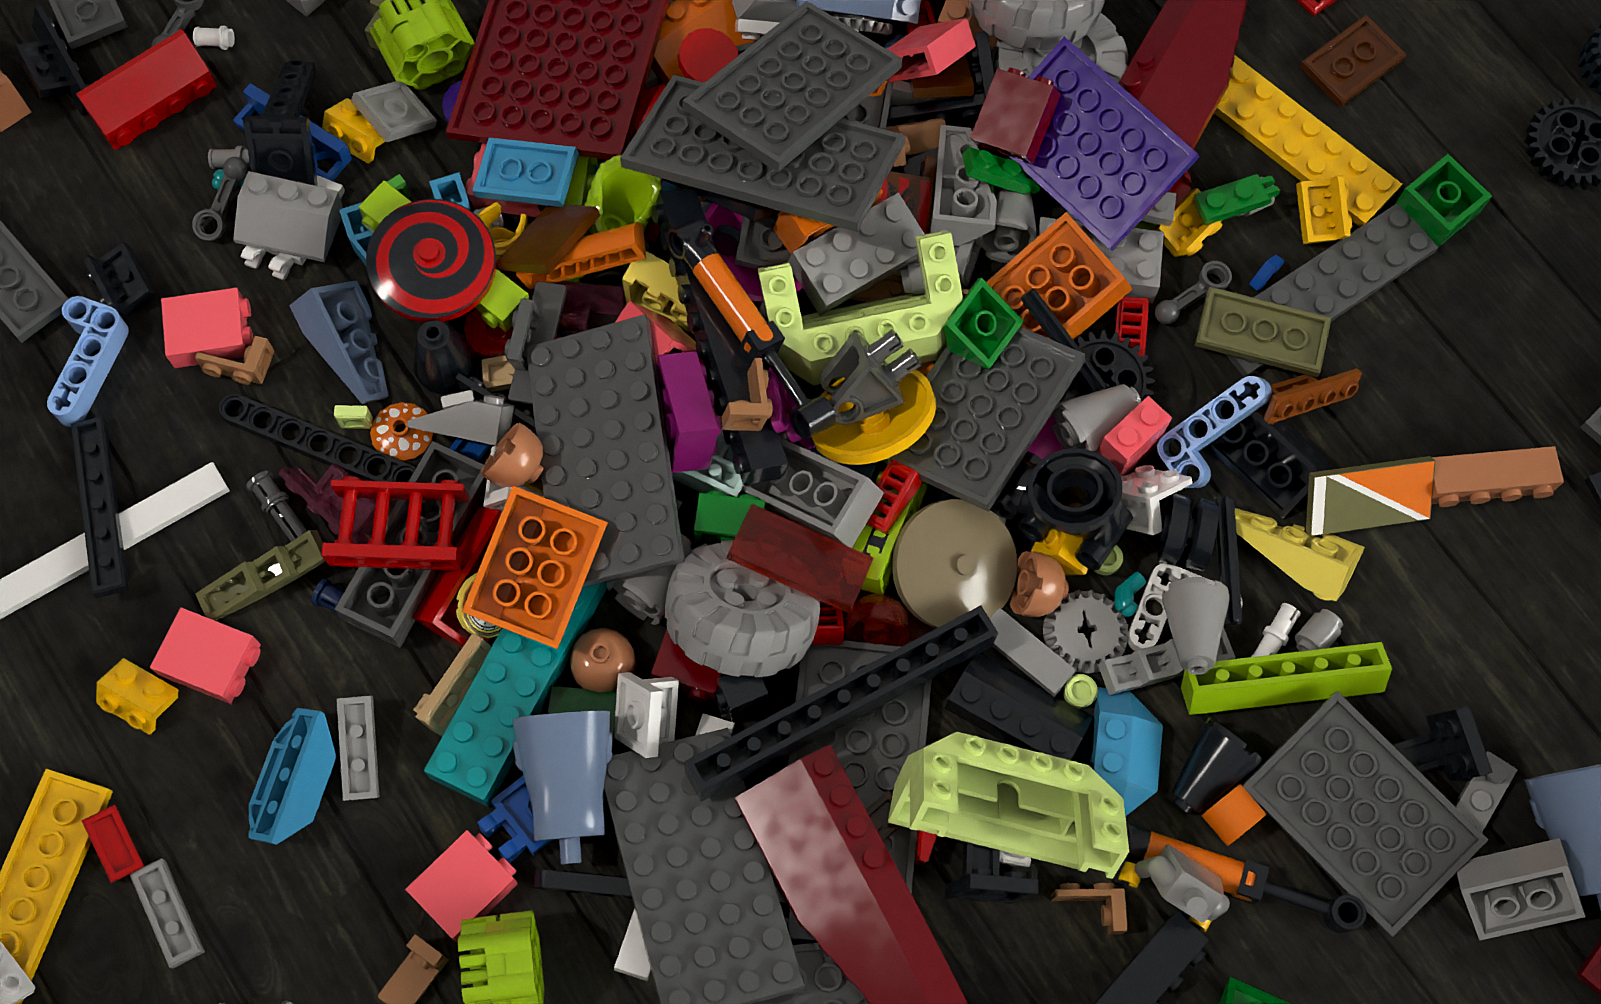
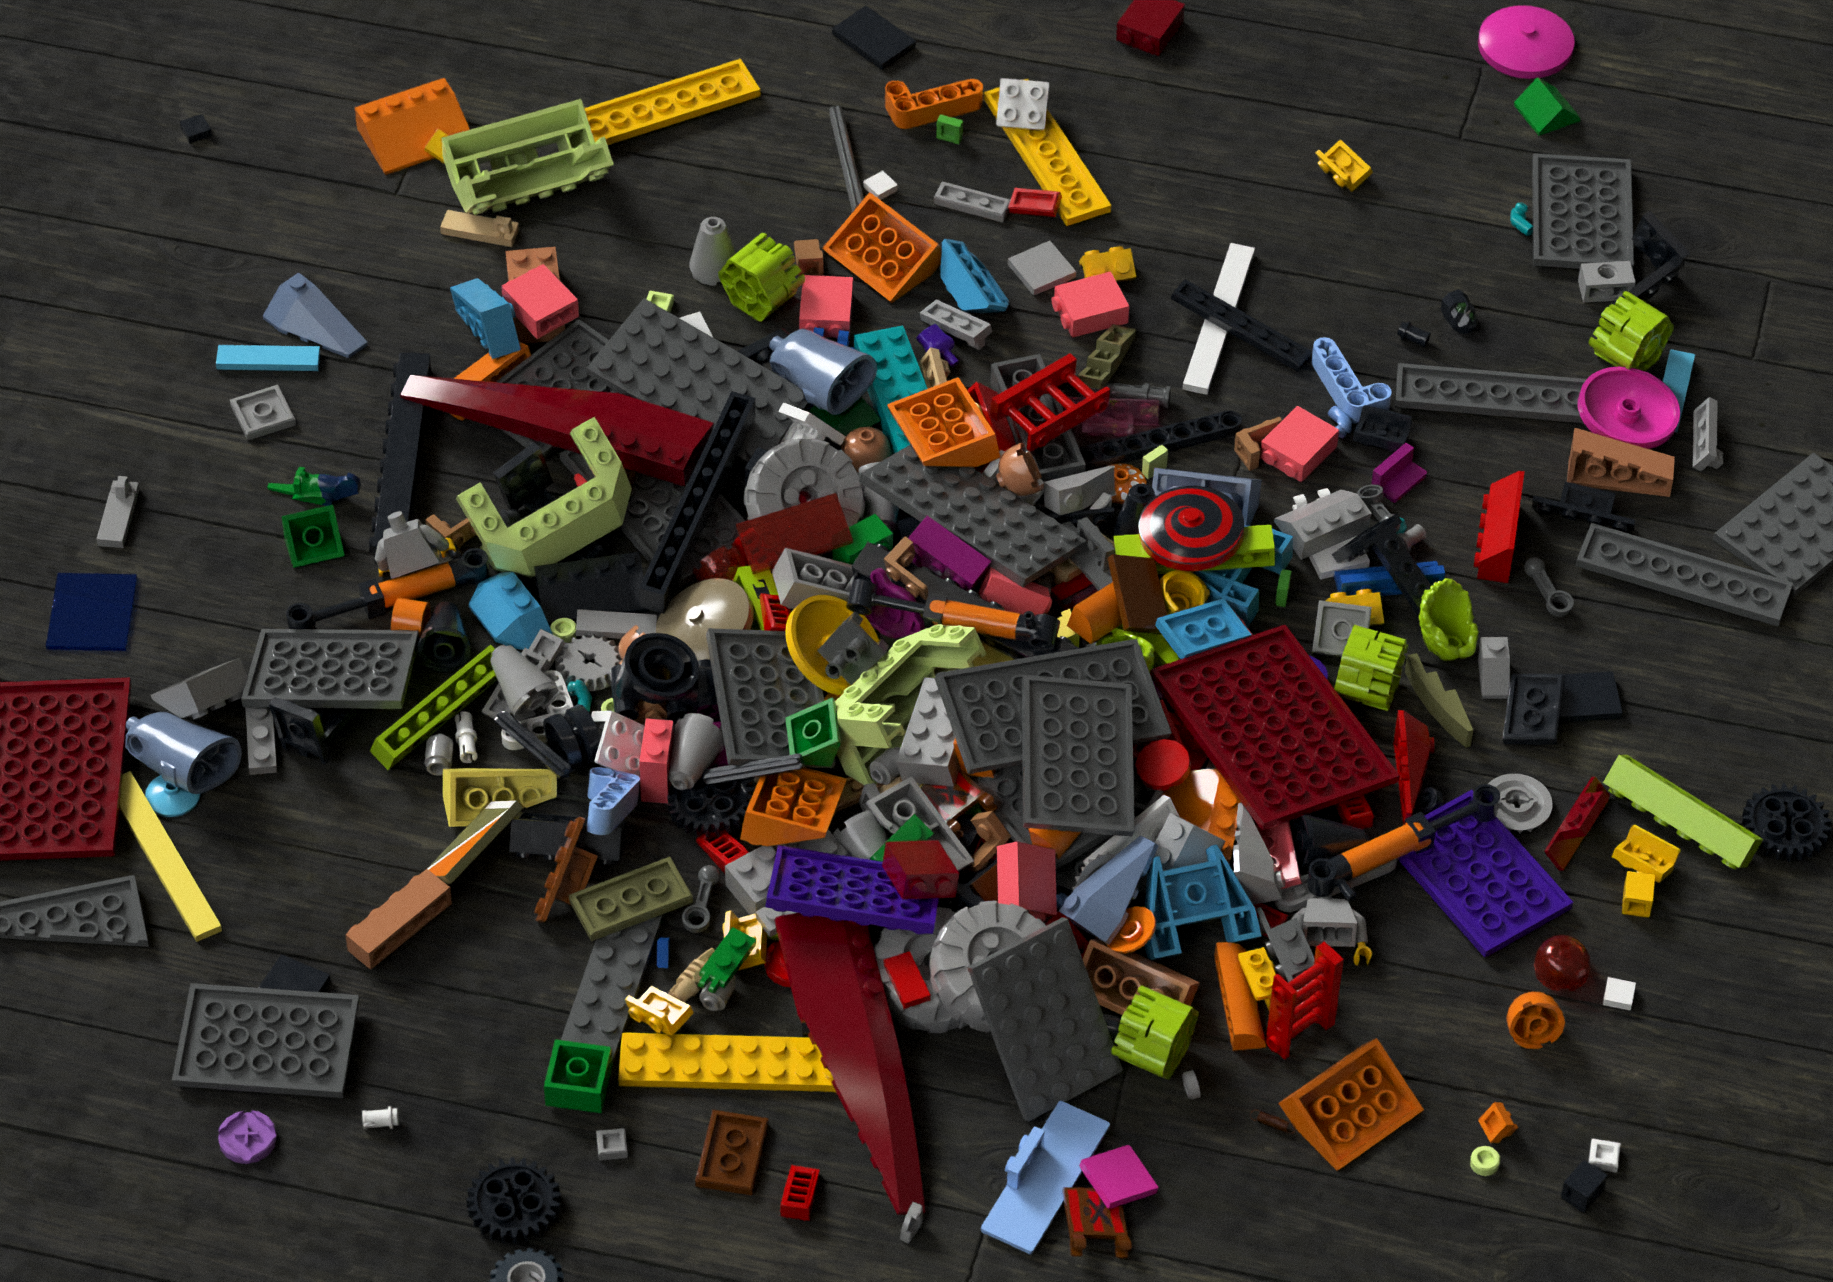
camera: 140 degrees right, 20 degrees down
white pin [193,25,235,50] -> none
none -> light grey tile [596,1128,628,1160]
none -> tan hinge [668,948,715,1003]
none -> orange slope [822,192,942,303]
none -> red tile [883,951,931,1009]
none -> dark purple piece [916,324,959,368]
none -> light grey tile [1008,241,1076,296]
none -> medium blue arm [1328,406,1352,438]
none -> magenta panel [1371,443,1427,503]
none -> lime hair [1419,578,1479,661]

